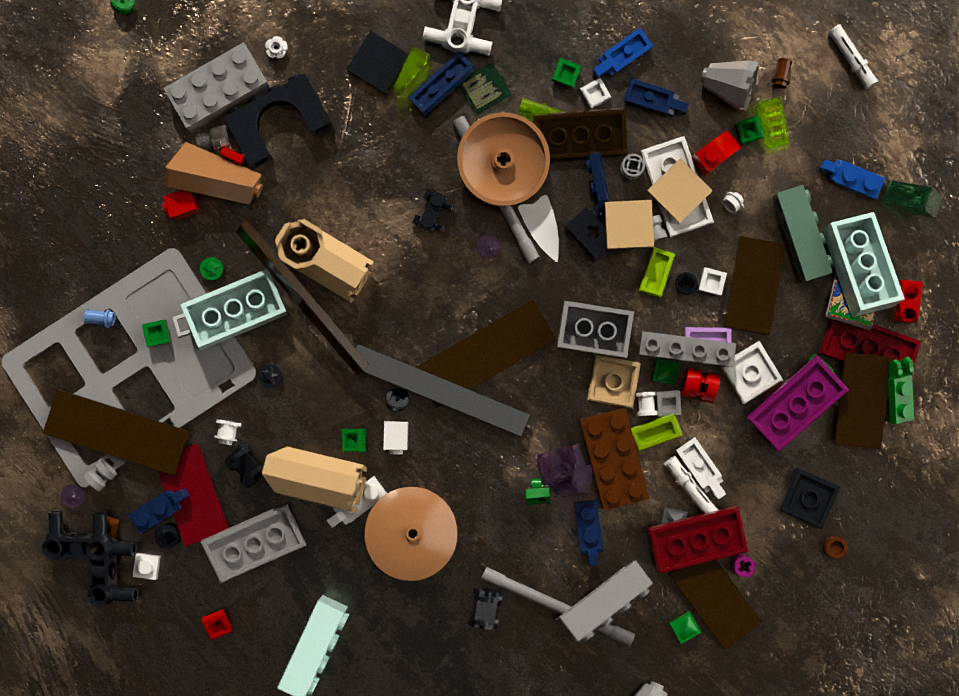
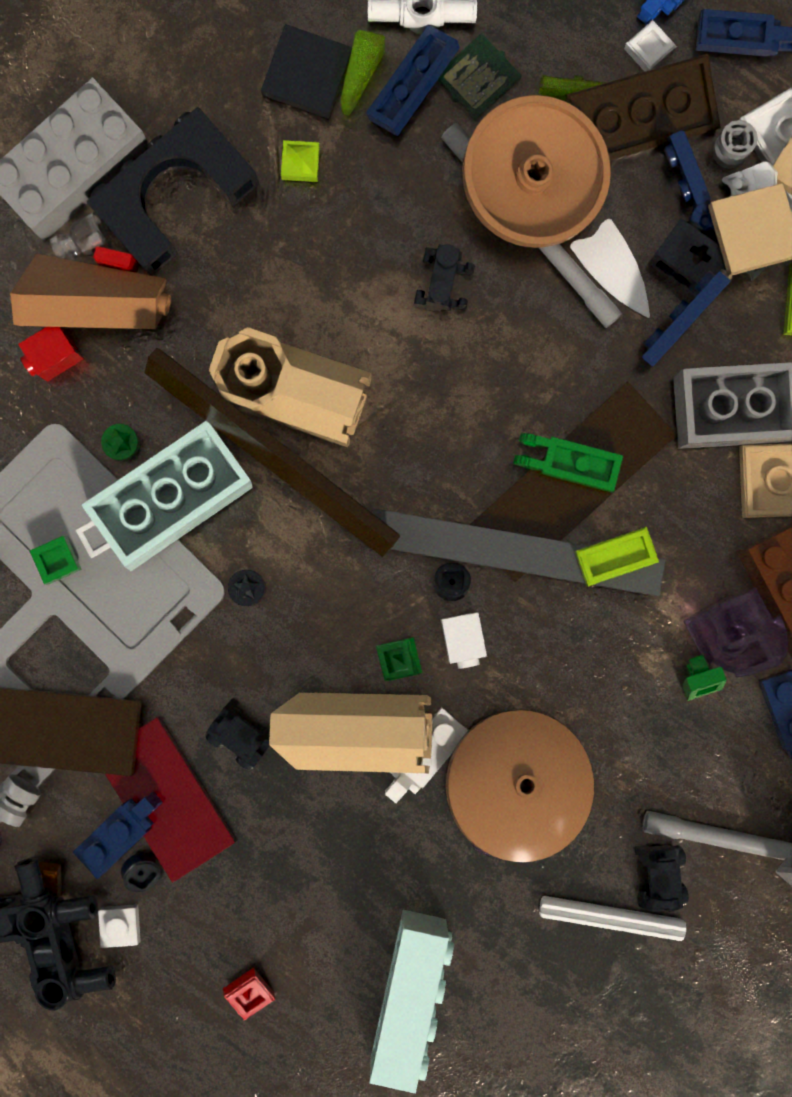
camera: 10 degrees left, 0 degrees up
light grey tile [201,503,306,583] -> none
white brick [214,419,242,445] -> none
white plate [265,36,288,59] -> none
clear purple tile [477,234,500,258] -> none
green plate [552,58,582,89] -> none
none -> lime tile [281,140,320,182]
none -> green hinge [513,433,623,493]
none -> white axle [539,896,686,941]
none -> lime tile [574,527,659,587]
none -> dark blue plate [642,268,733,367]
none -> white piece [722,161,778,197]

